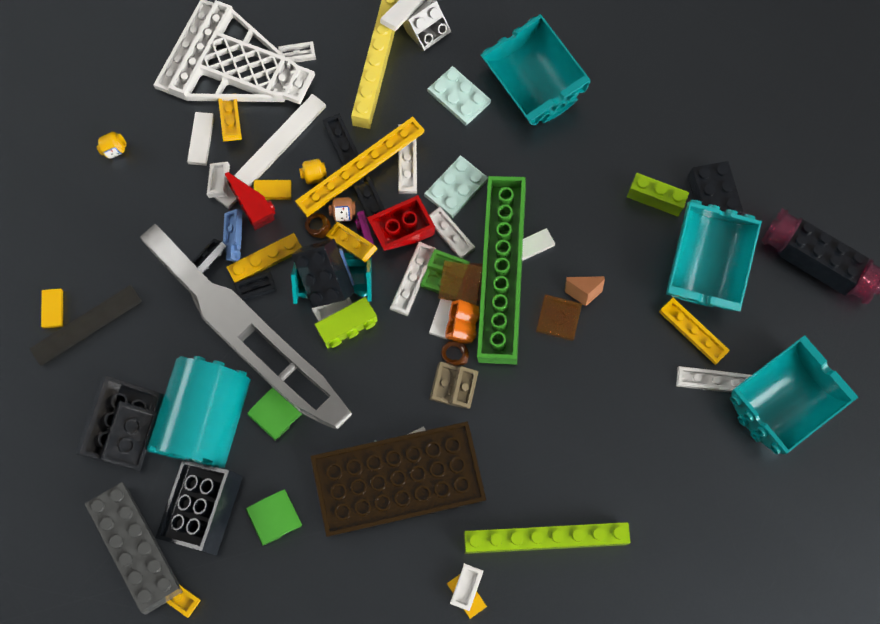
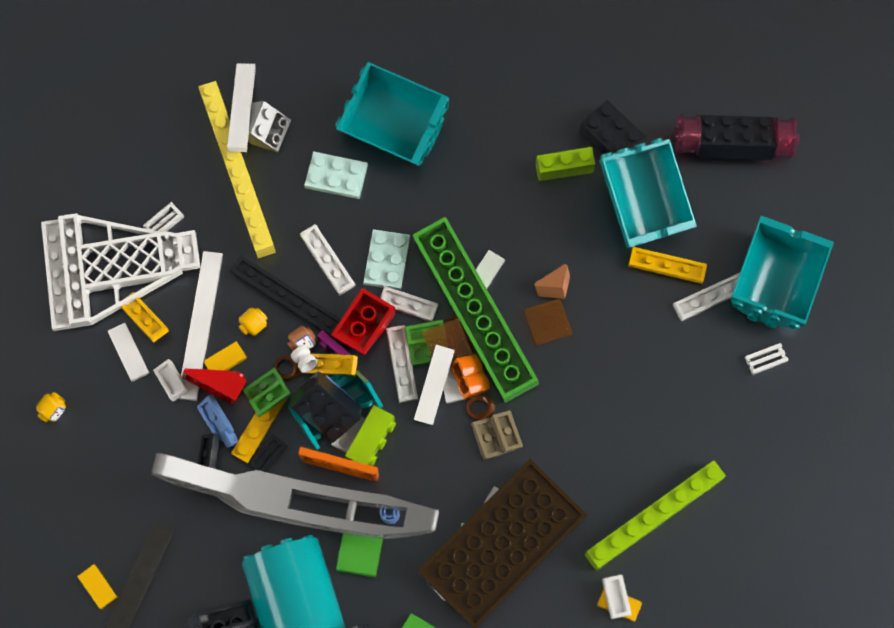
camera: 30 degrees left, 0 degrees up
yellow plate [295,116,424,217] -> none
none -> bright green slope [243,367,292,417]
none -> white wheel [291,345,317,373]
none -> orange tile [298,447,379,482]
none -> medium blue wheel [380,508,400,525]
none -> white tile [414,345,455,425]
none -> white tile [745,343,788,375]

